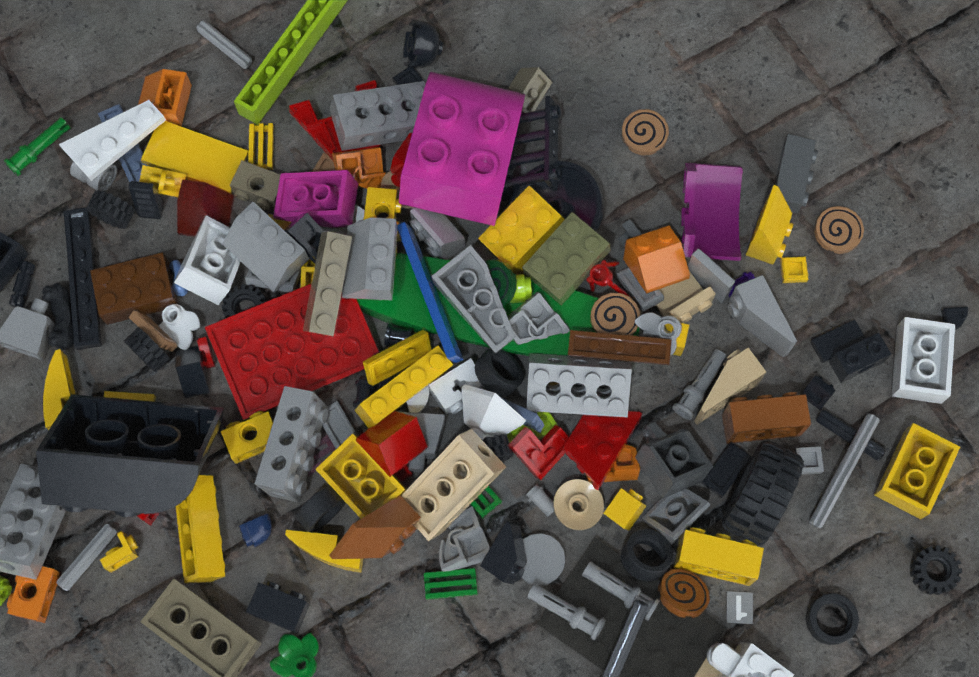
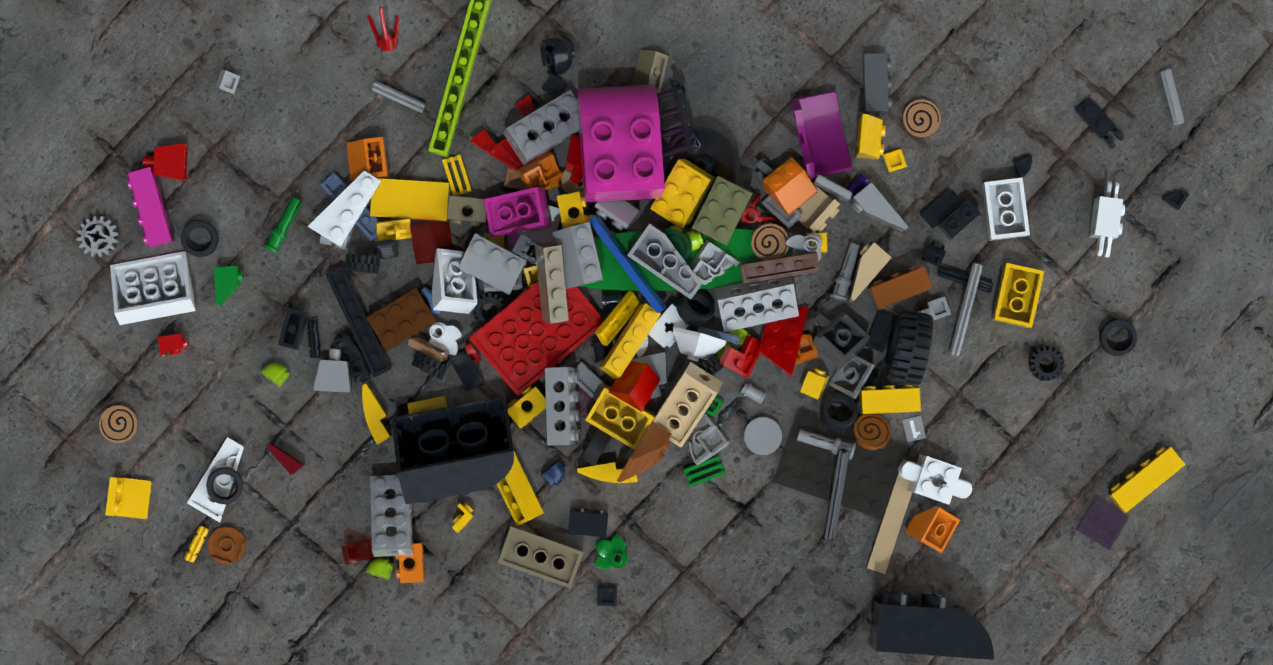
camera: 15 degrees left, 15 degrees up
light grey axle [56,524,117,591] -> none
black slope [480,521,527,585] -> none
light grey pin [527,583,606,641] -> none
tan dish [553,479,604,530] -> none
medium nougat tile [621,109,669,155] -> none
black tyre [805,593,859,645] -> none

